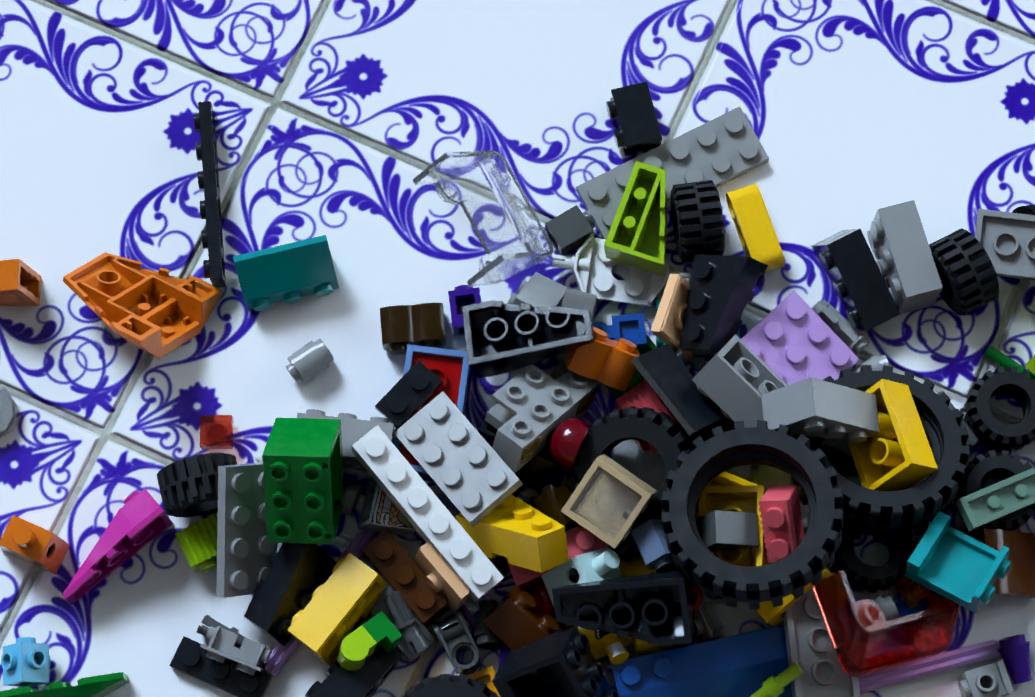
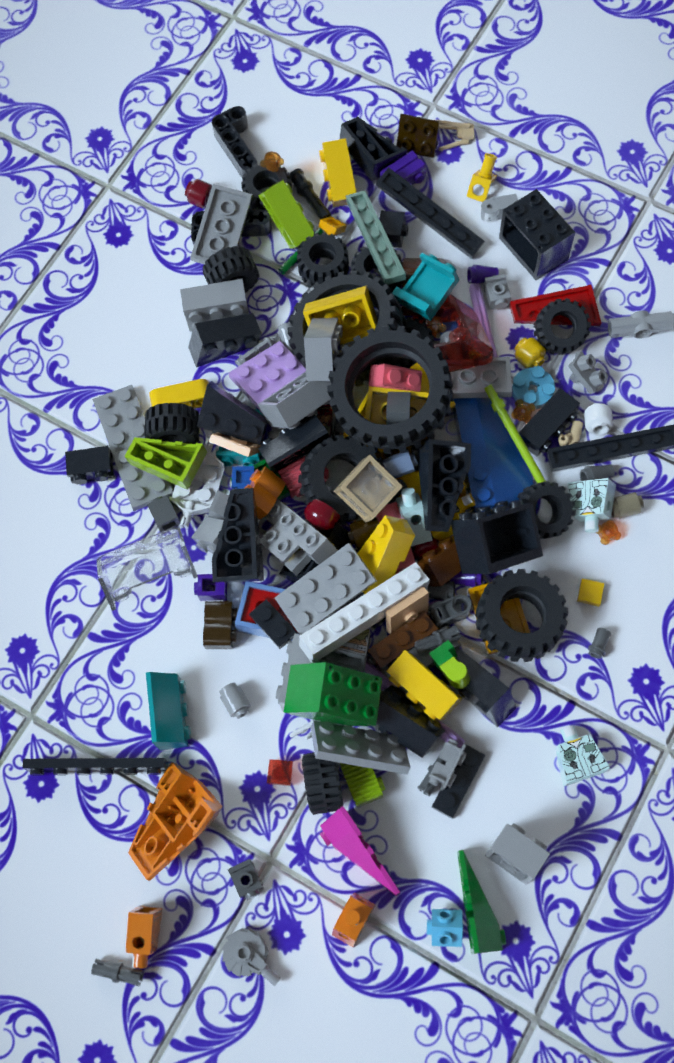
camera: 80 degrees left, 5 degrees down
none -> dark grey brick [228,859,264,900]

